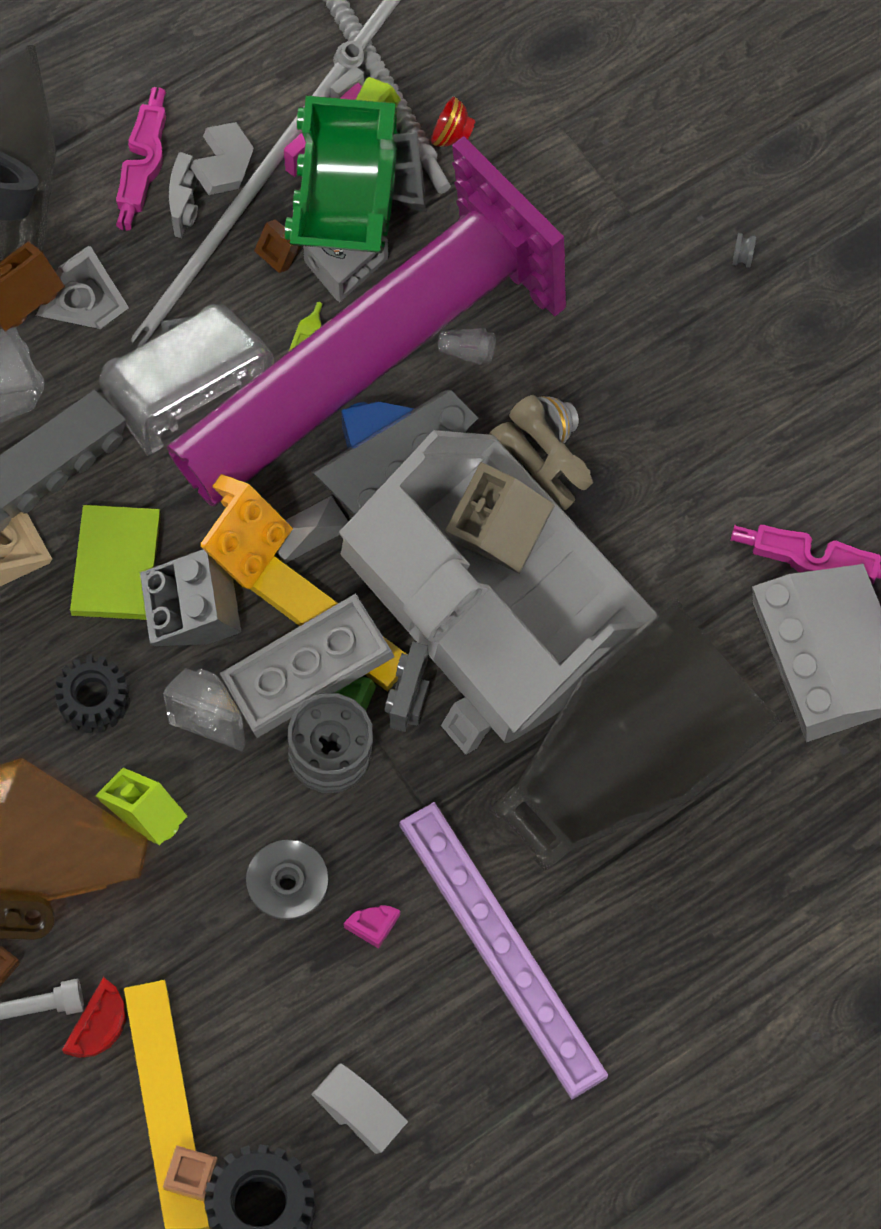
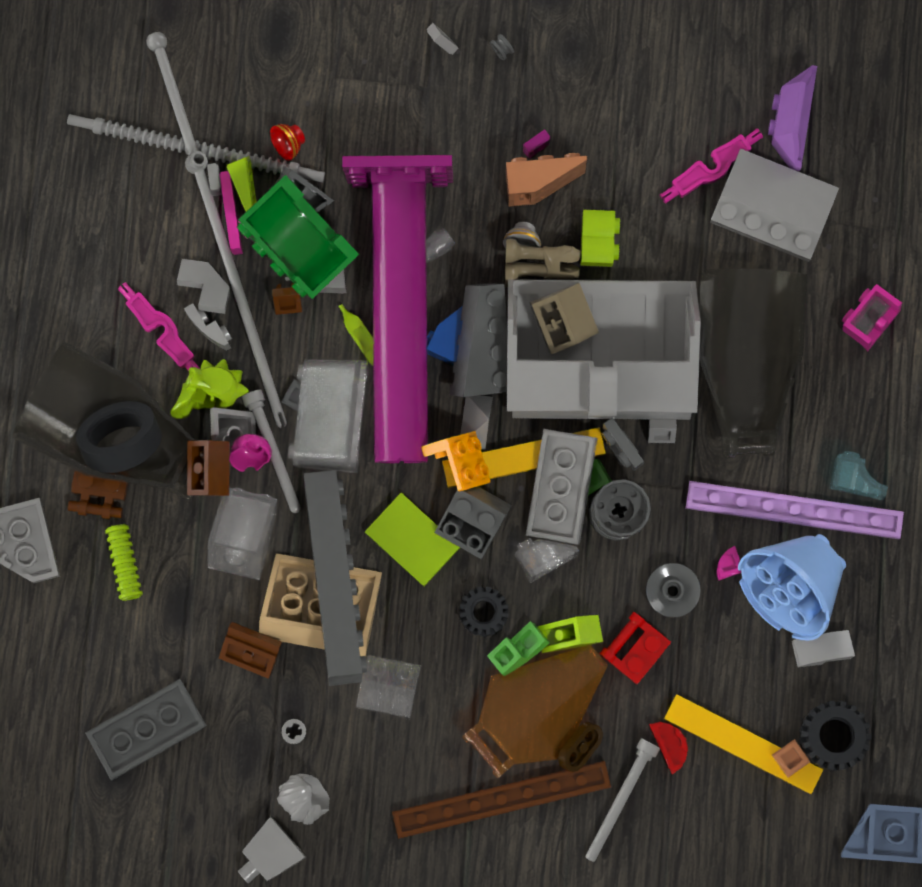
camera: 45 degrees left, 15 degrees up
none -> lime head [170,359,249,419]
none -> dark pink hair [229,434,272,472]
none -> light grey piece [241,389,301,513]
none -> light grey tile [427,23,458,55]
none -> bright green slope [487,621,550,676]
none -> nougat slope [506,153,587,207]
none -> magenta tile [523,129,550,158]
none -> lime brick [580,210,620,267]
none -> red plate [599,612,671,685]
none -> light blue cone [738,534,846,641]
none -> clear light blue arch [829,451,888,500]
none -> dark pink window [842,284,902,351]

